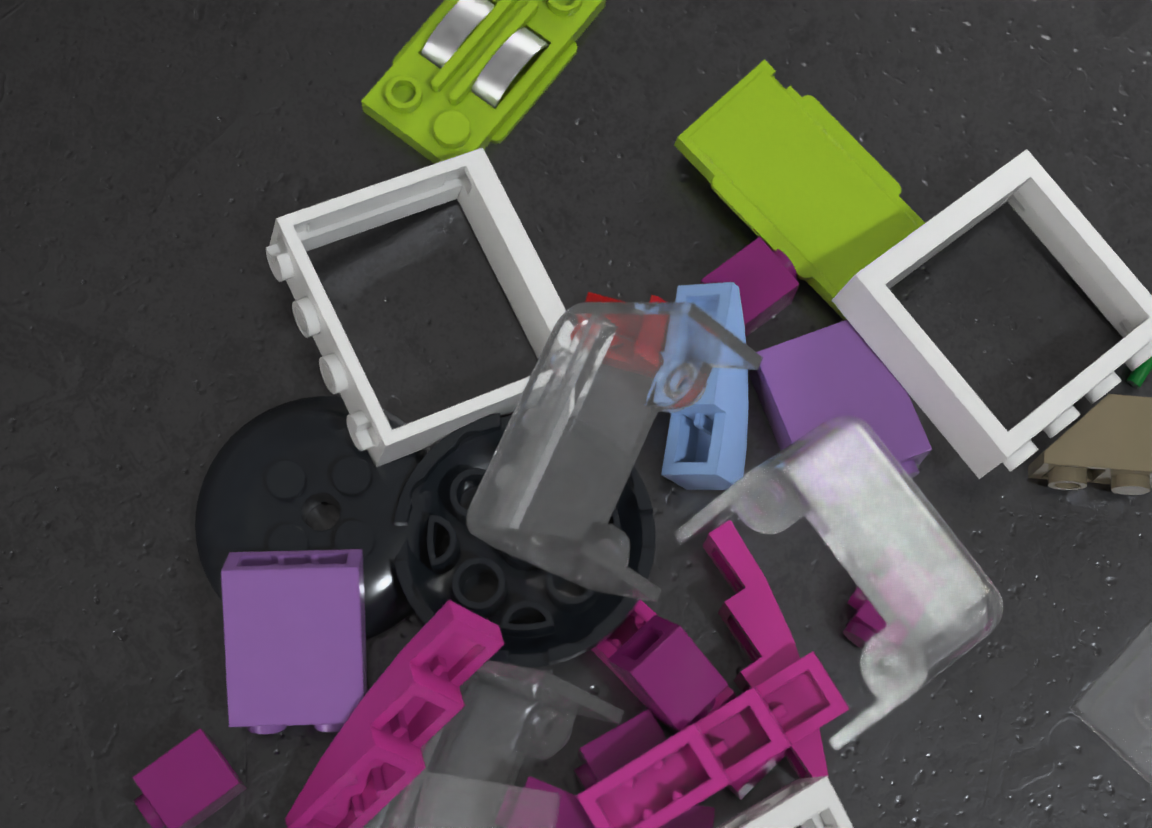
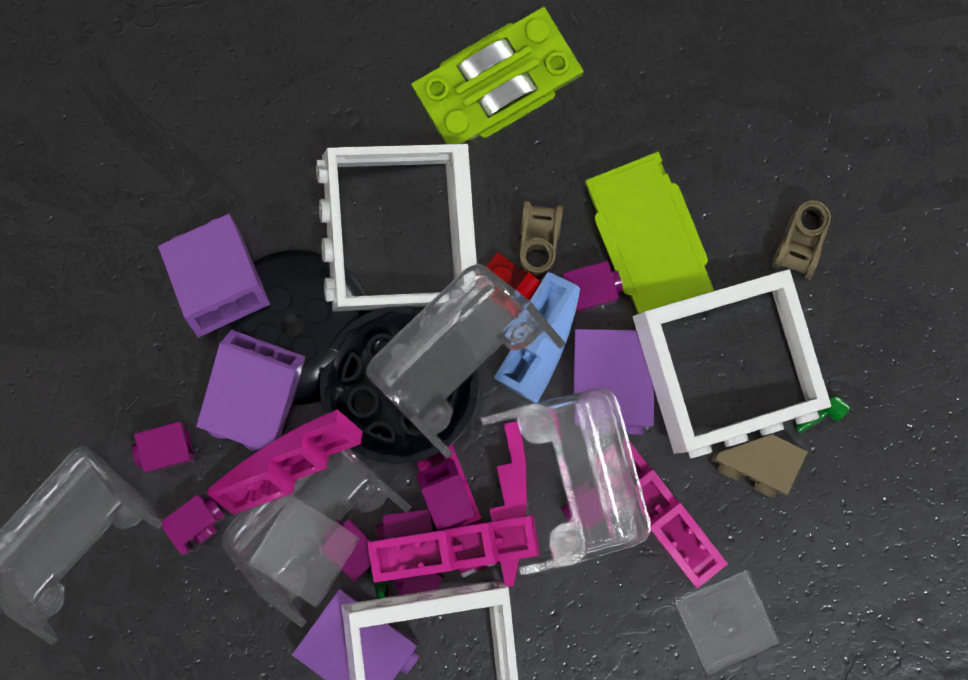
camera: 35 degrees right, 10 degrees up
none -> medium lavender brick [158,213,270,337]
none -> dark tan piece [519,201,563,279]
none -> dark pink slope [593,435,728,589]
none -> dark tan piece [772,200,831,280]

